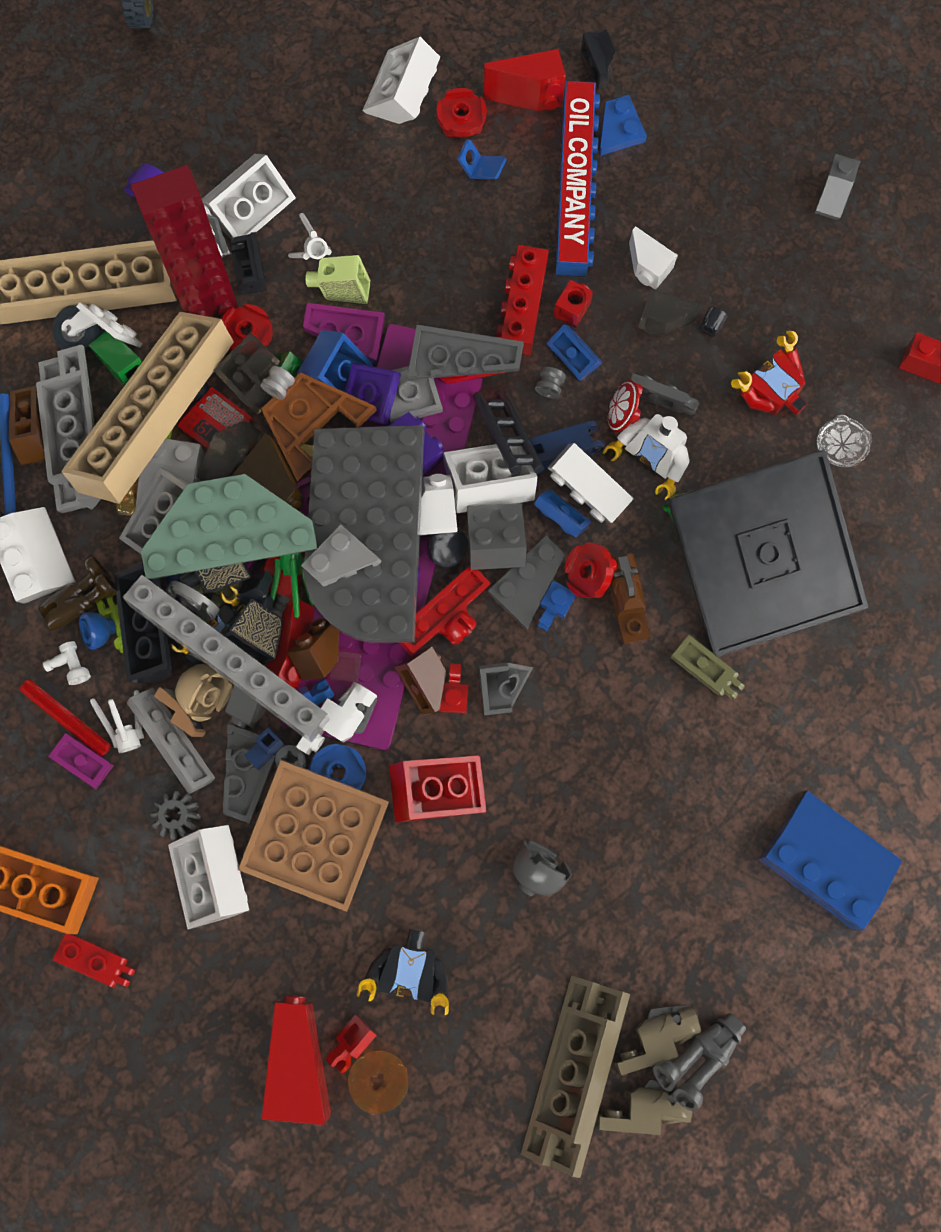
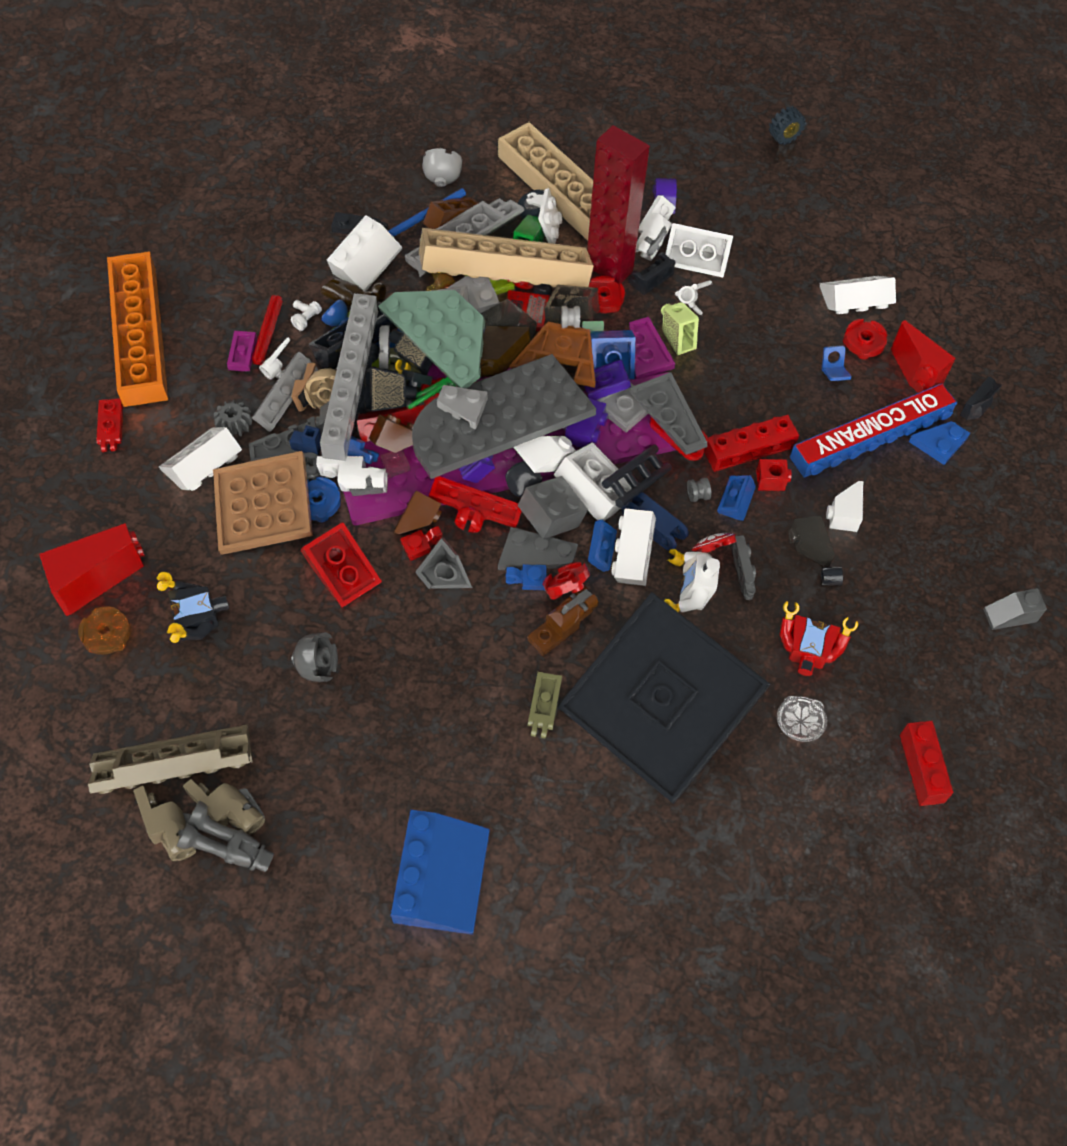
camera: 60 degrees right, 15 degrees down
red plate [326,1015,377,1074] -> none

